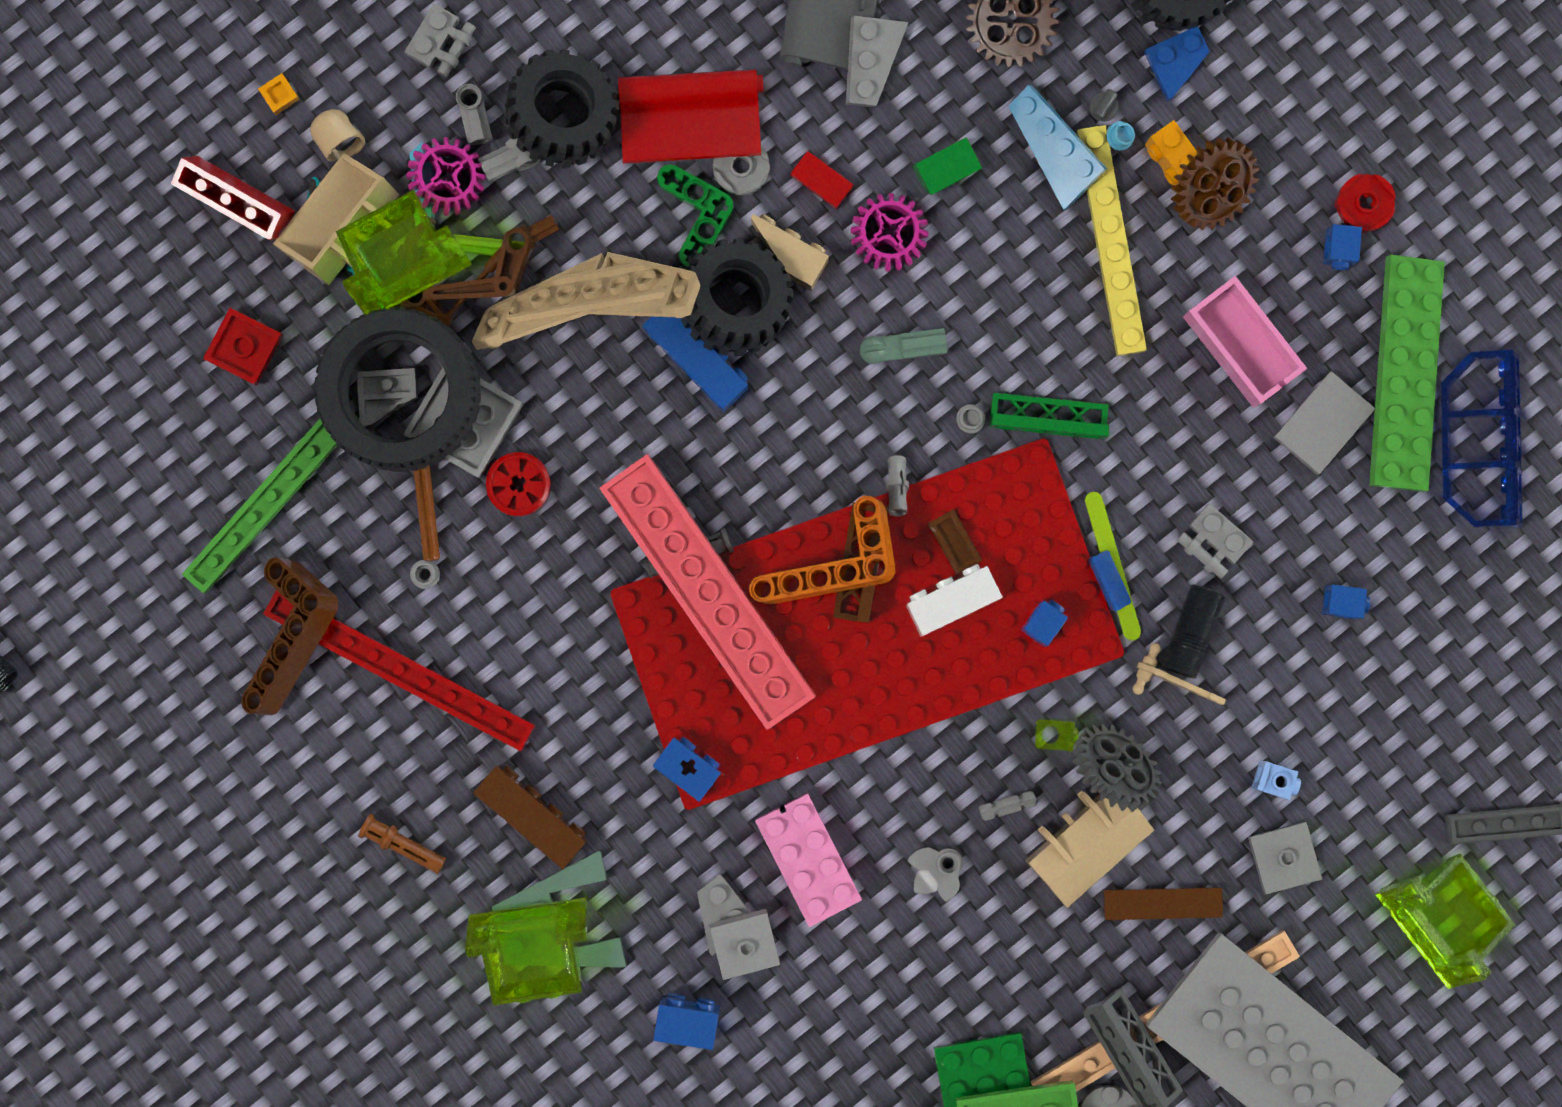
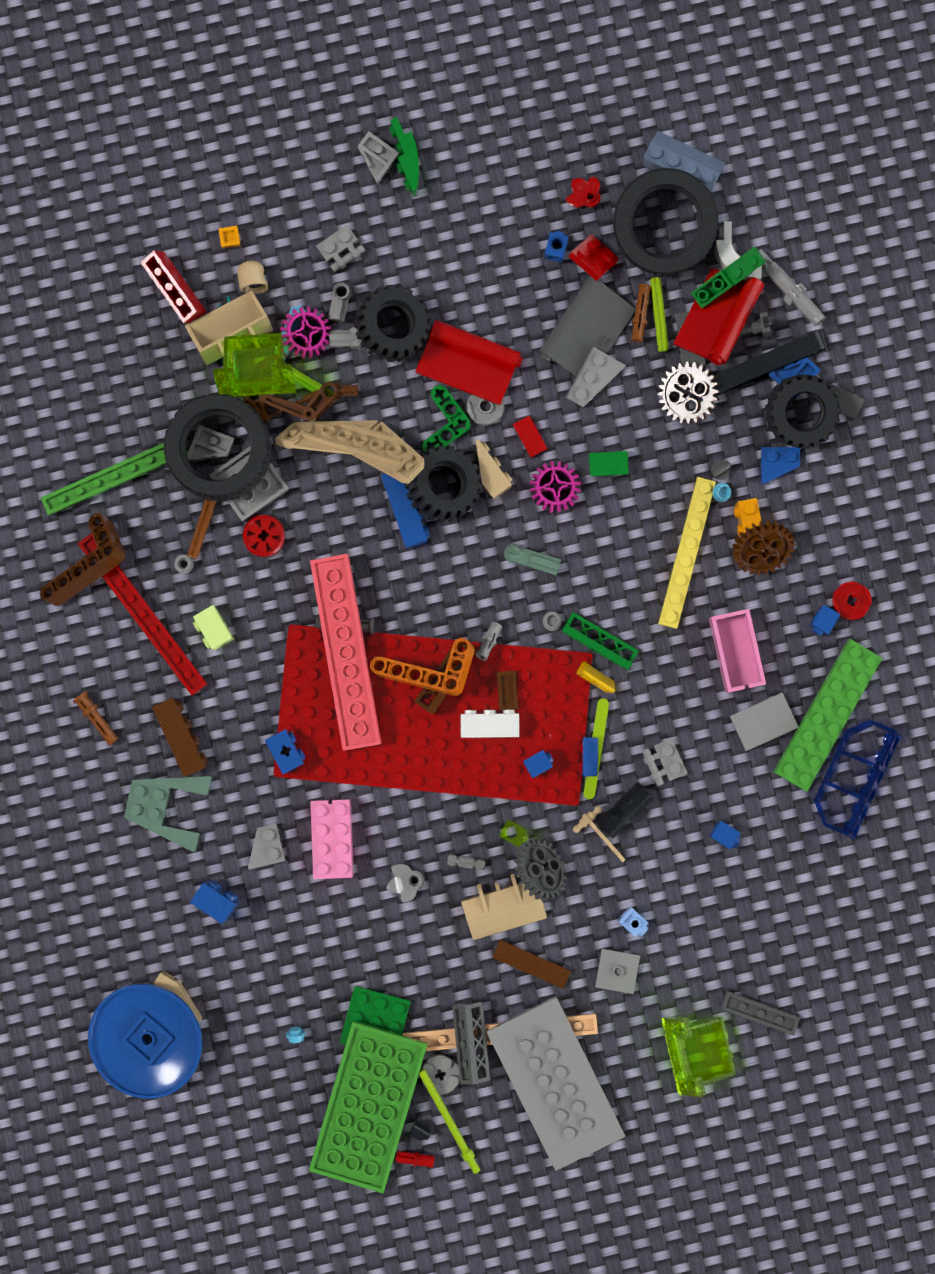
camera: 30 degrees right, 0 degrees up
red plate [203,308,284,386] -> none
clear neon green windscreen [465,898,588,1006] -> none
light grey plate [709,909,780,980] -> none
dark azure wing [1009,85,1107,210] -> none
none -> yellowish green brick [193,605,234,651]
none -> yellow slope [576,662,615,693]

